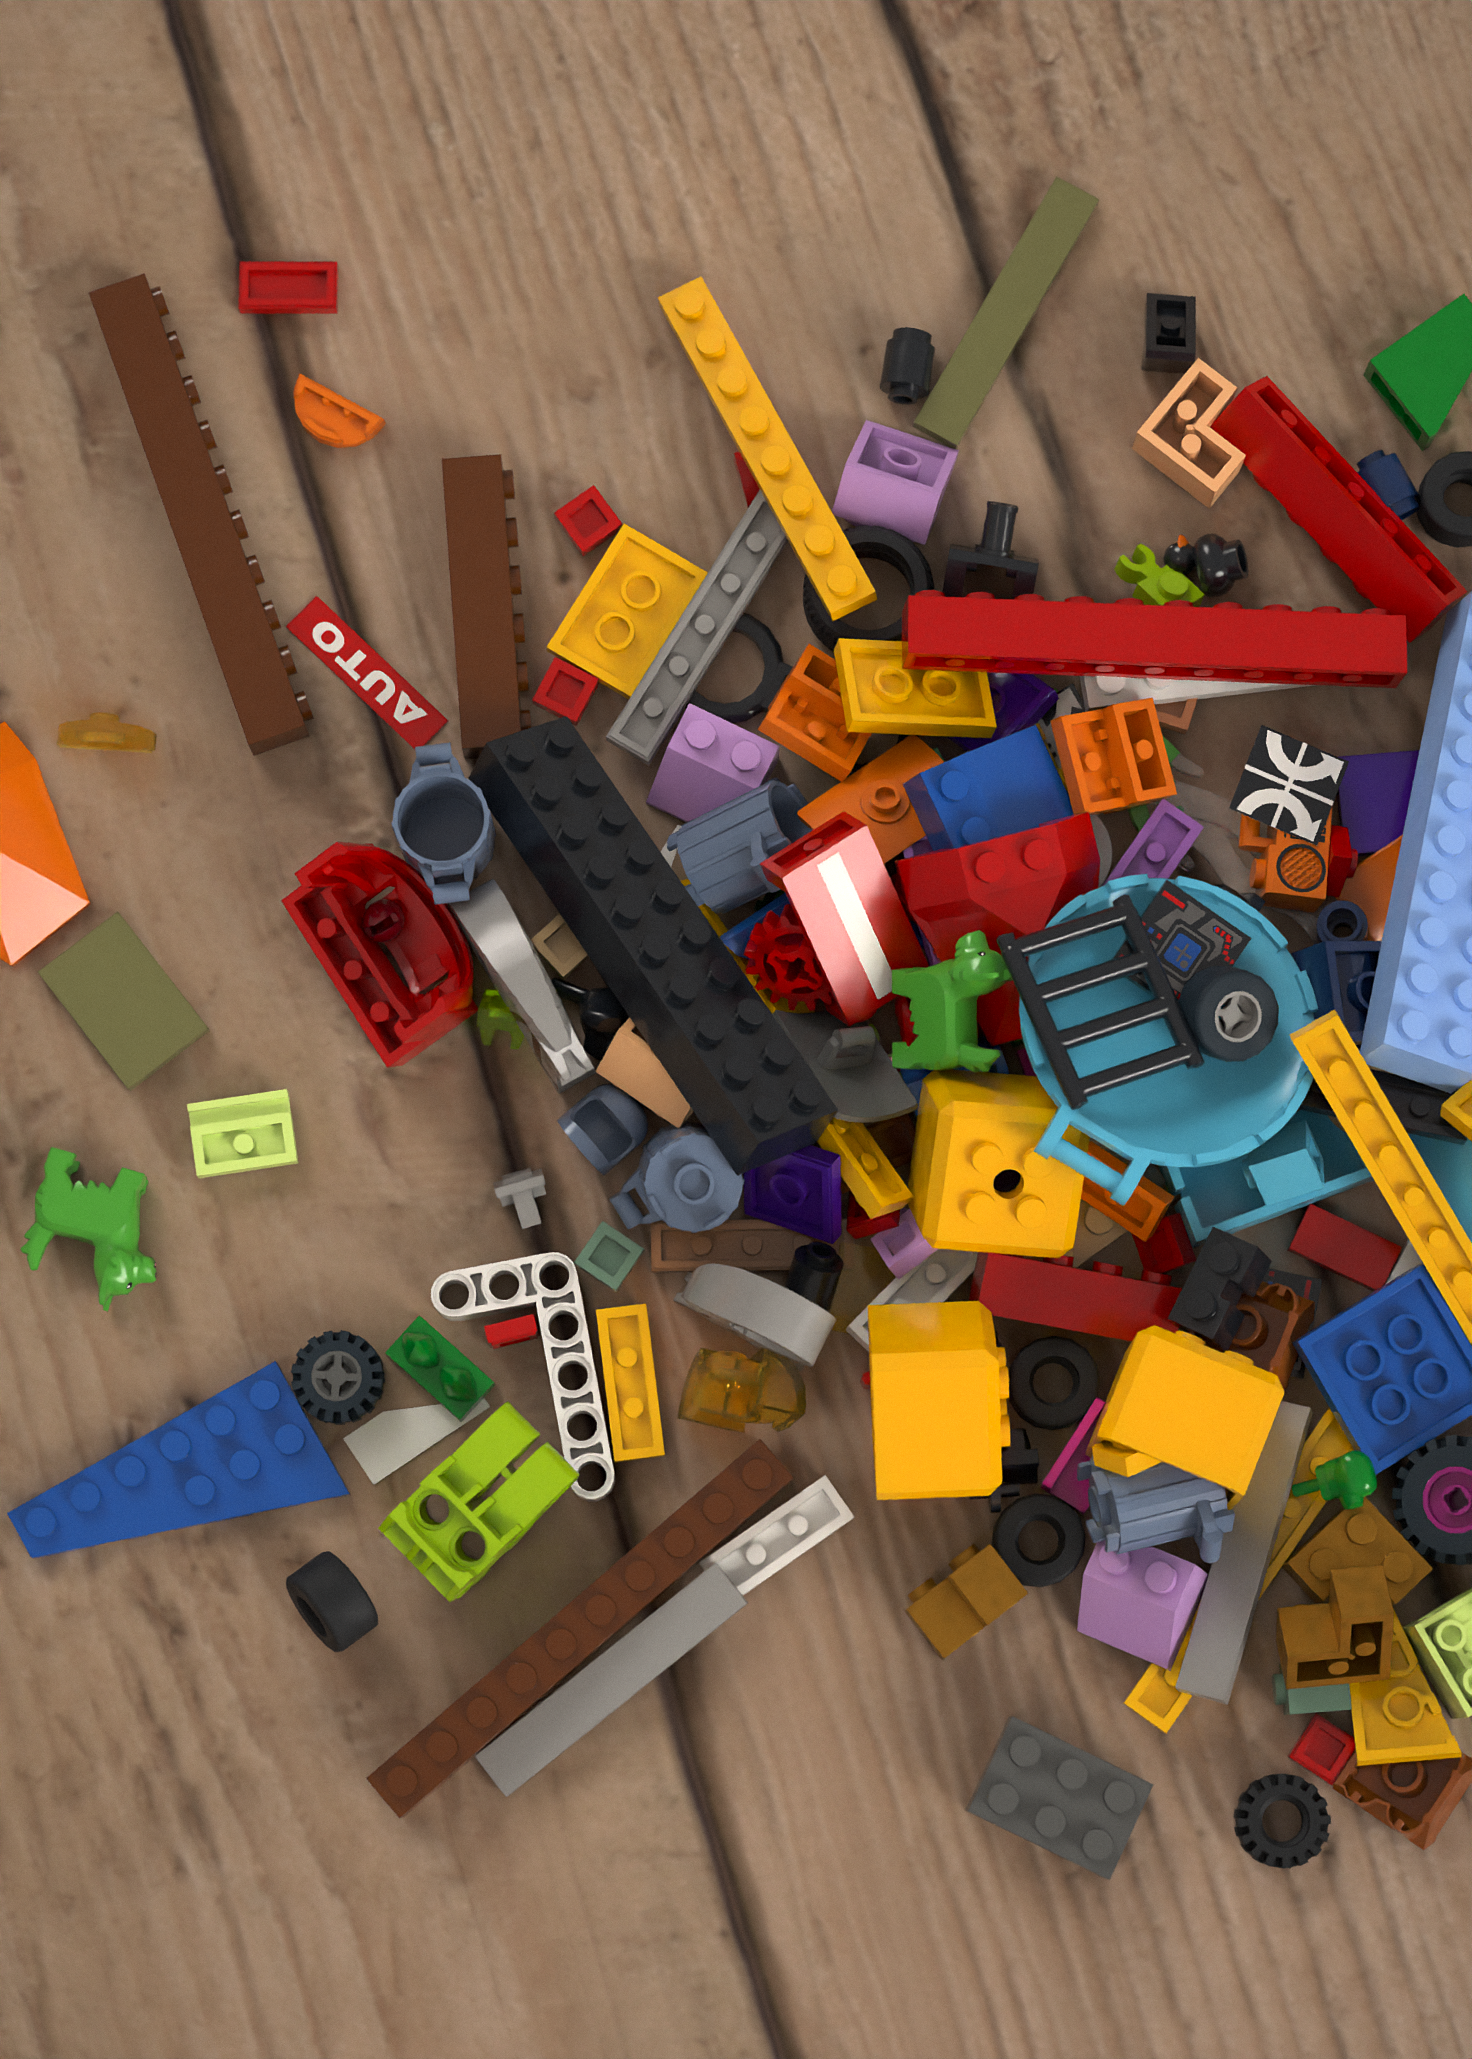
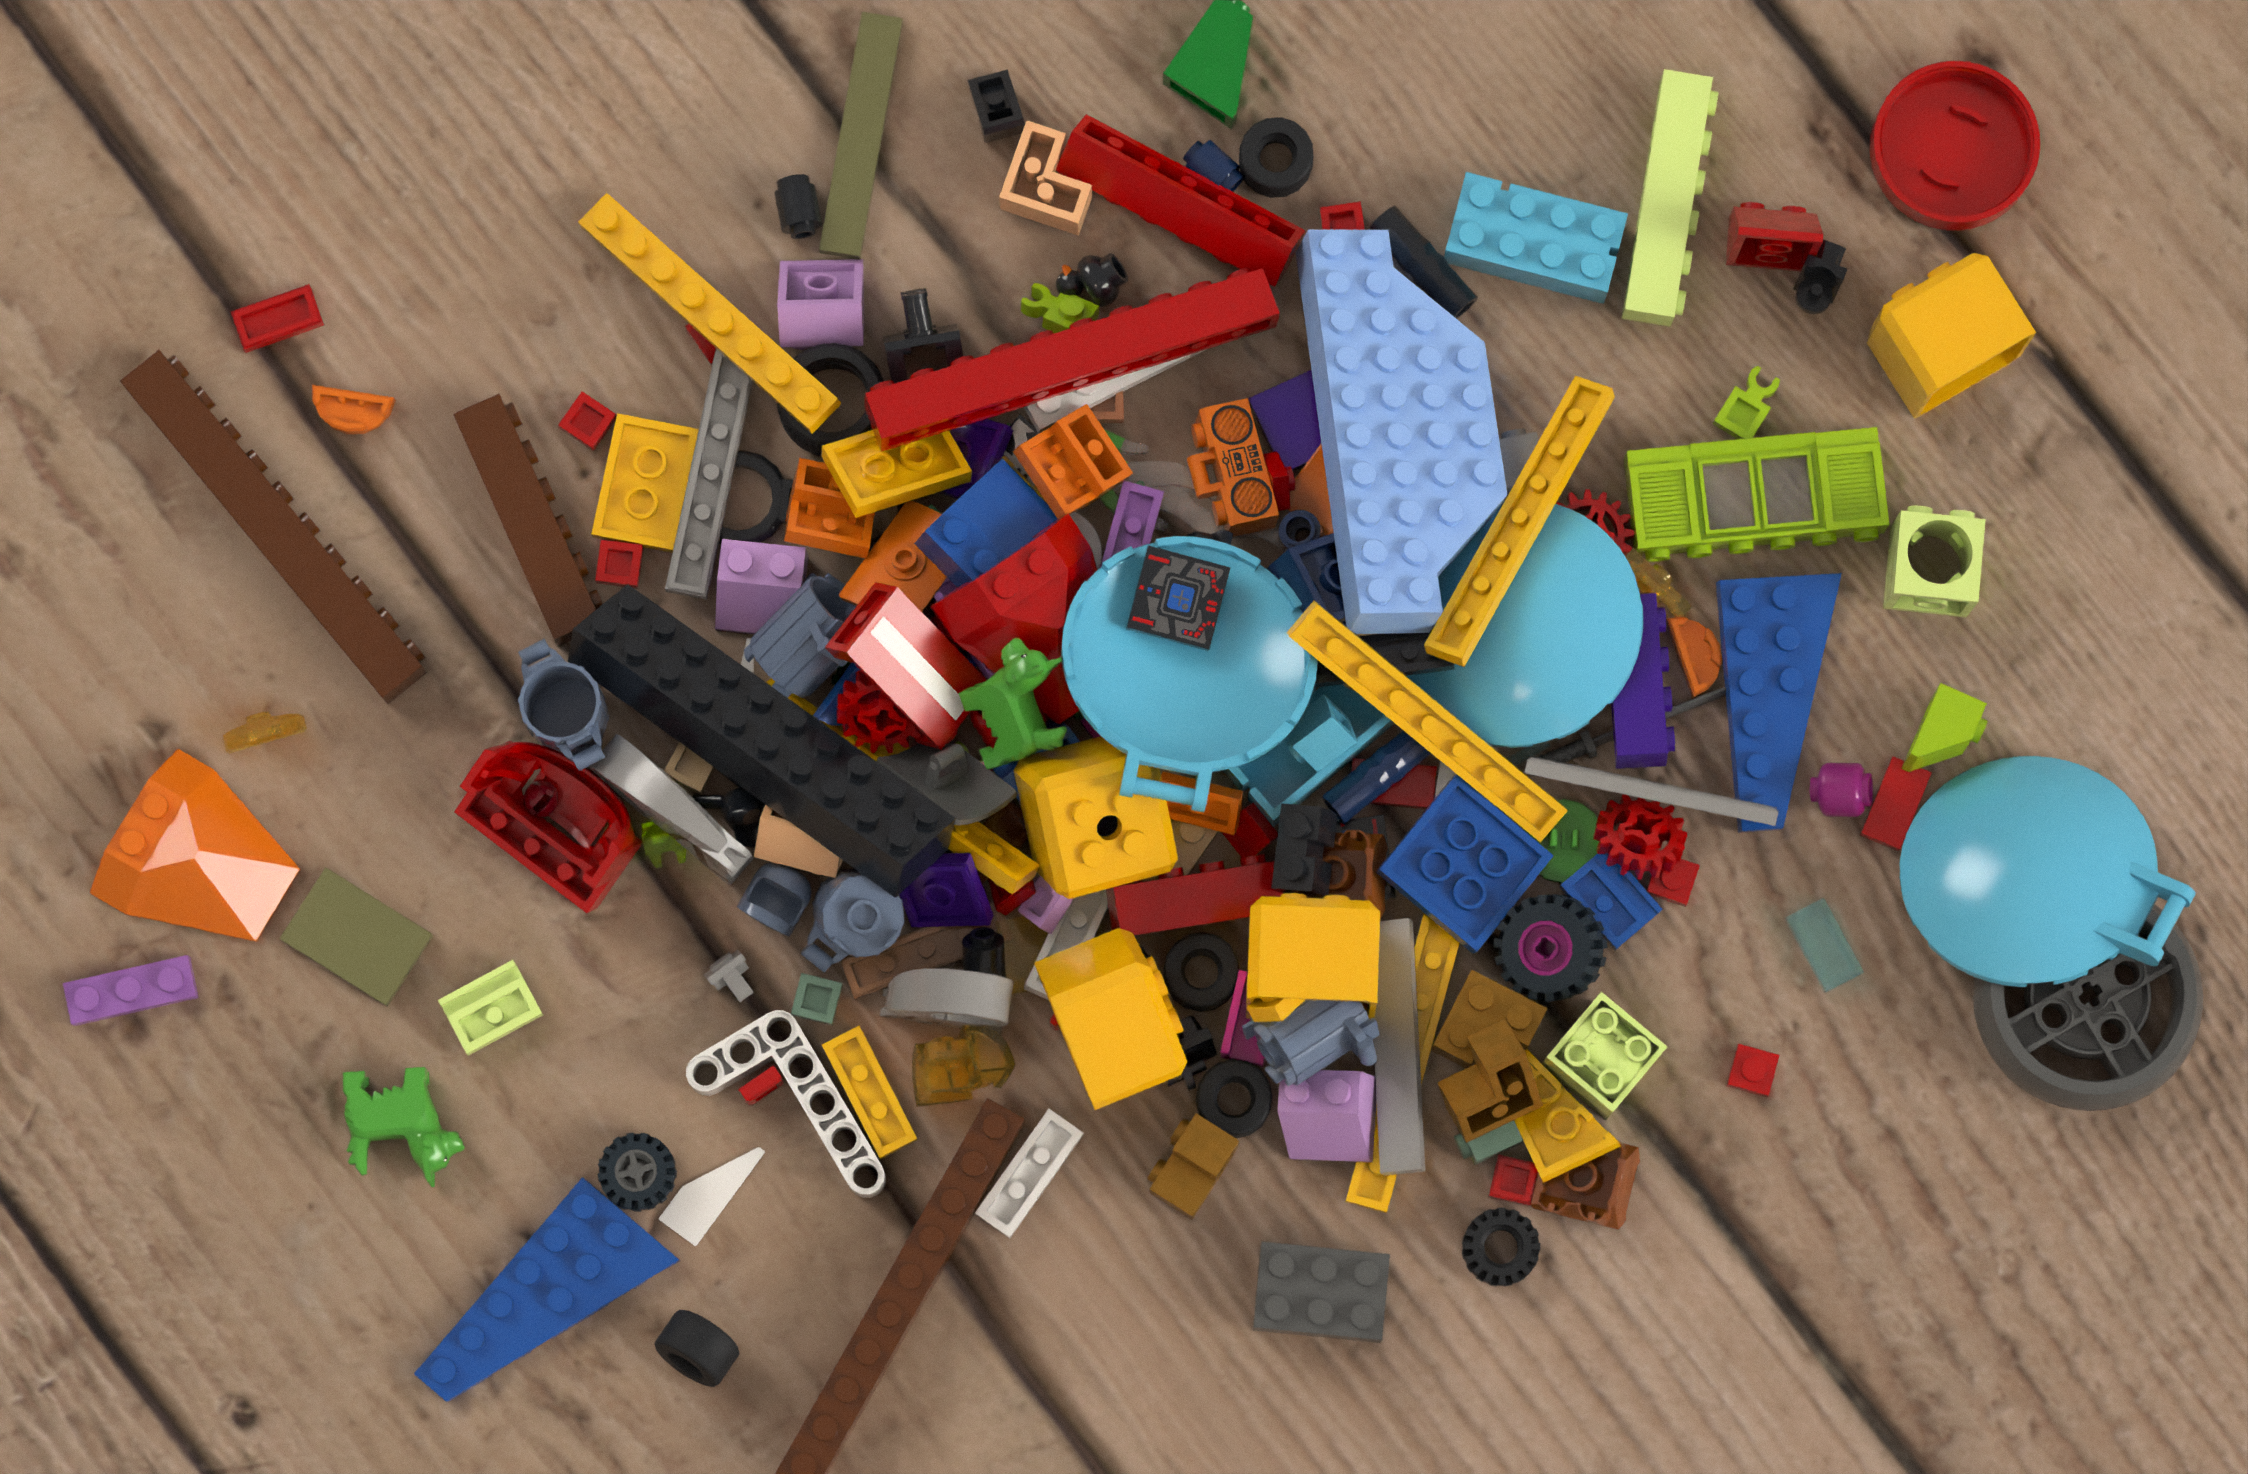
camera: 20 degrees left, 0 degrees up
red sticker [286,596,448,750] -> none
lime connector [378,1401,580,1602] -> none
green tile [385,1315,495,1422] -> none
light grey tile [475,1562,748,1797] -> none
black bar [996,894,1204,1110] -> none
black wheel [1178,966,1279,1062] -> none
sticker [1229,725,1349,846] -> none
green piece [1292,1450,1377,1510] -> none
none -> dark blue axle [1321,730,1432,824]

